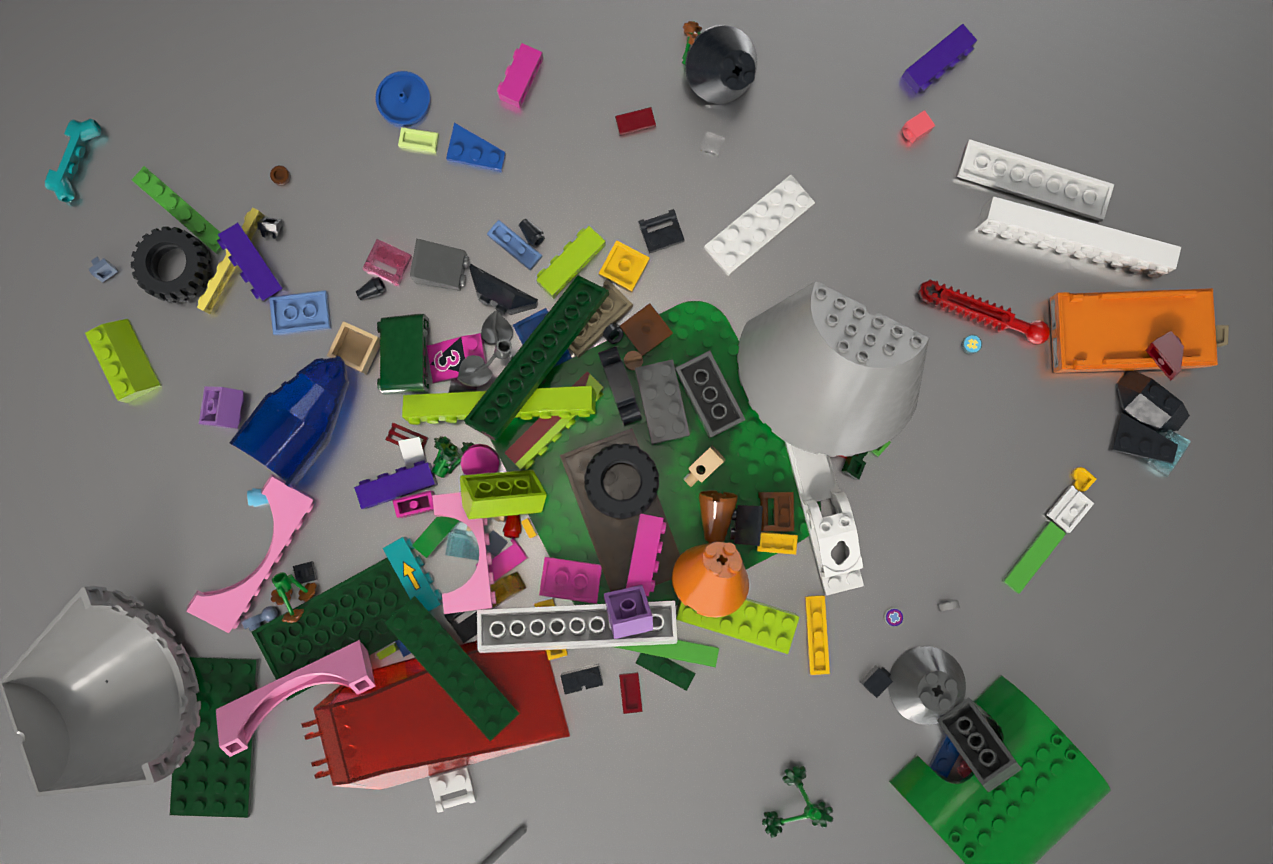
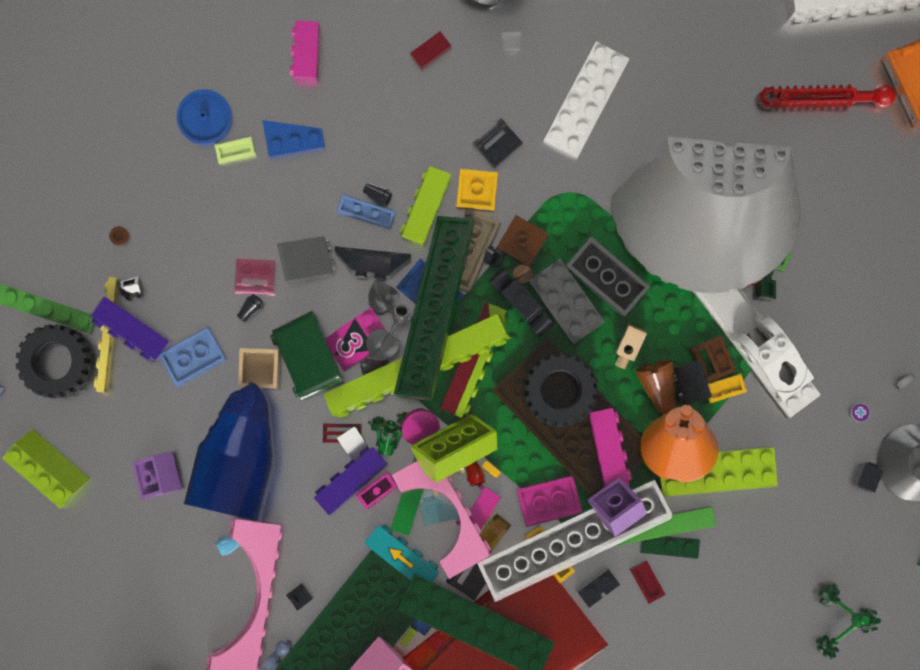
camera: 20 degrees left, 0 degrees up
plant [271,572,317,623] -> none
sand blue tile [487,530,508,557] -> none
yellow plate [805,595,830,675] -> none
tile [962,335,982,354] -> none

